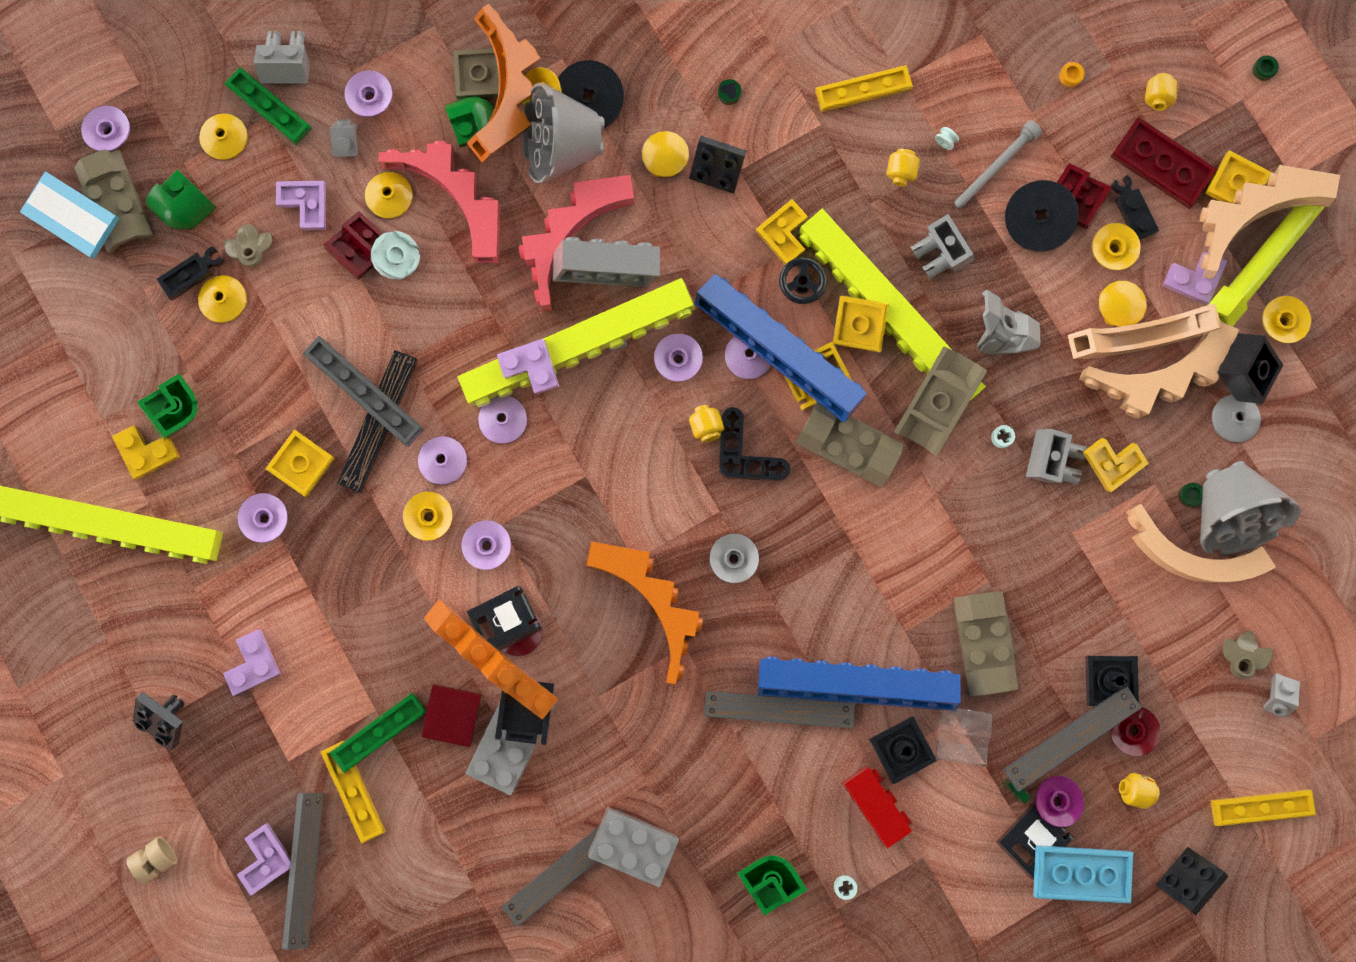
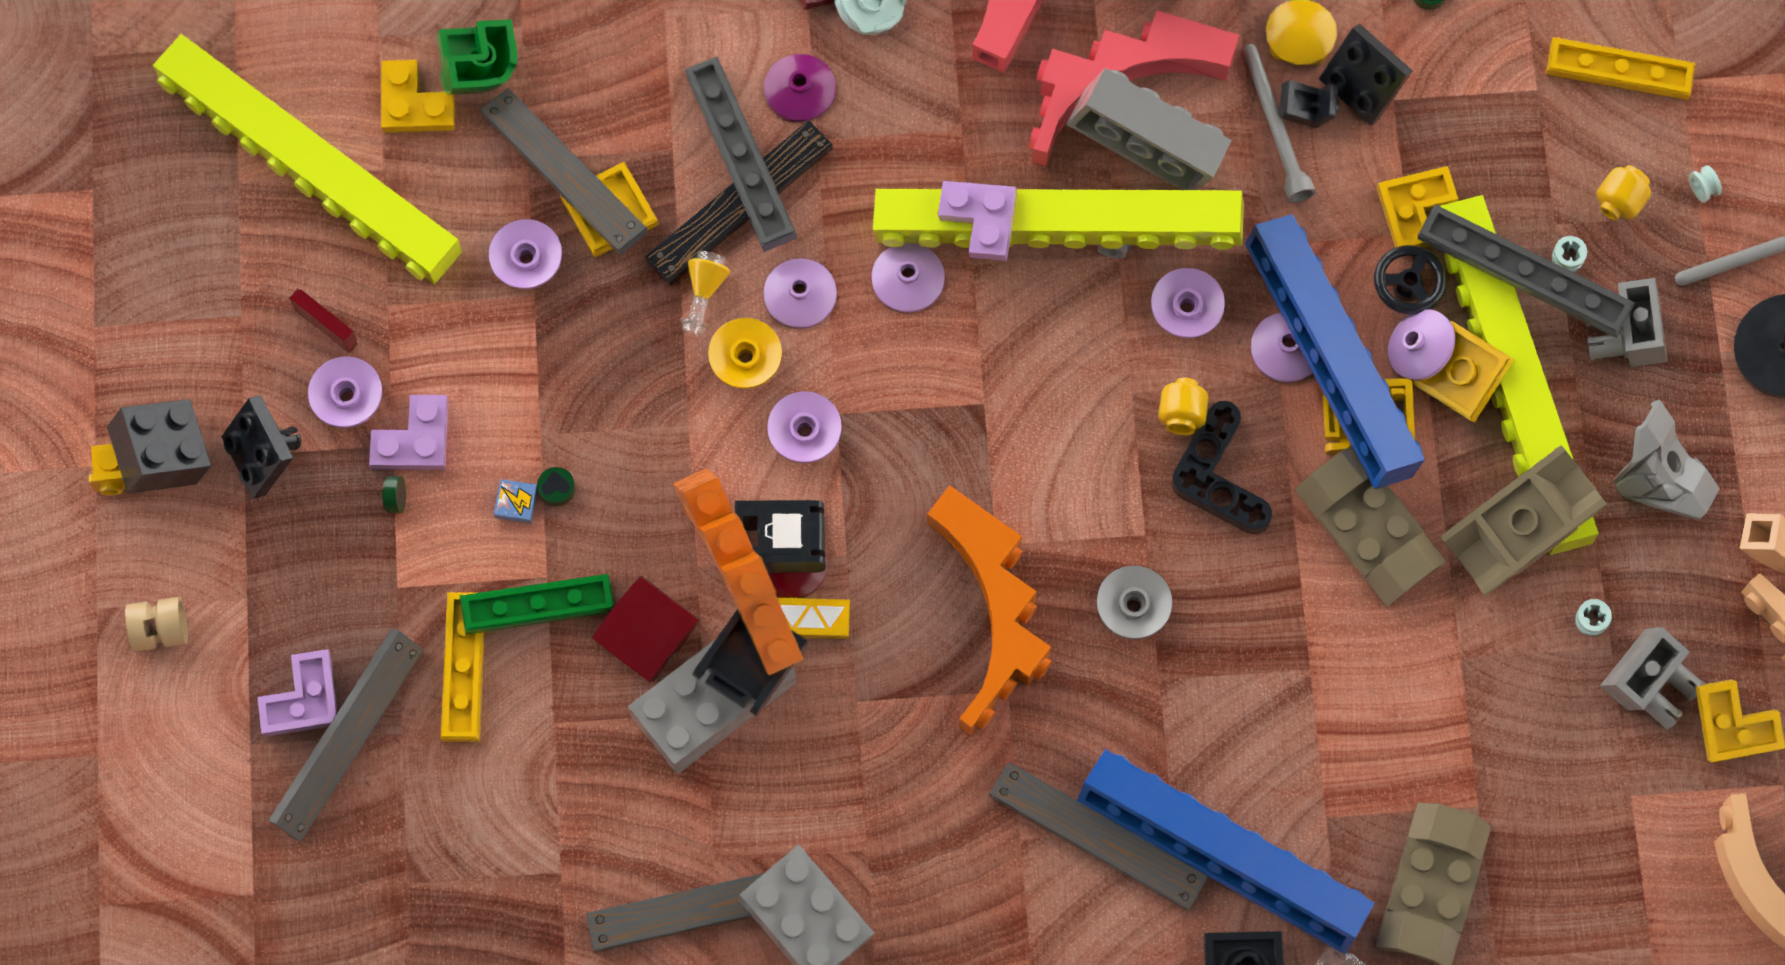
camera: 30 degrees right, 10 degrees down
none -> yellow bracket [89,444,126,496]
none -> brick [107,399,211,494]
none -> dark red tile [289,288,358,354]
none -> lavender dish [308,356,382,428]
none -> dark green tile [382,476,406,514]
none -> dark grey tile [480,88,648,255]
none -> tile [493,479,538,524]
none -> dark green tile [537,467,575,506]
none -> piece [680,251,730,336]
none -> magenta dish [764,54,836,122]
none -> yellow tile [777,598,850,639]
none -> light grey piece [1243,44,1316,203]
none -> black bracket [1279,80,1339,128]
none -> lavender dish [1388,309,1455,381]
none -> dark grey tile [1417,204,1635,338]
none -> light aqua bush [1552,236,1587,272]

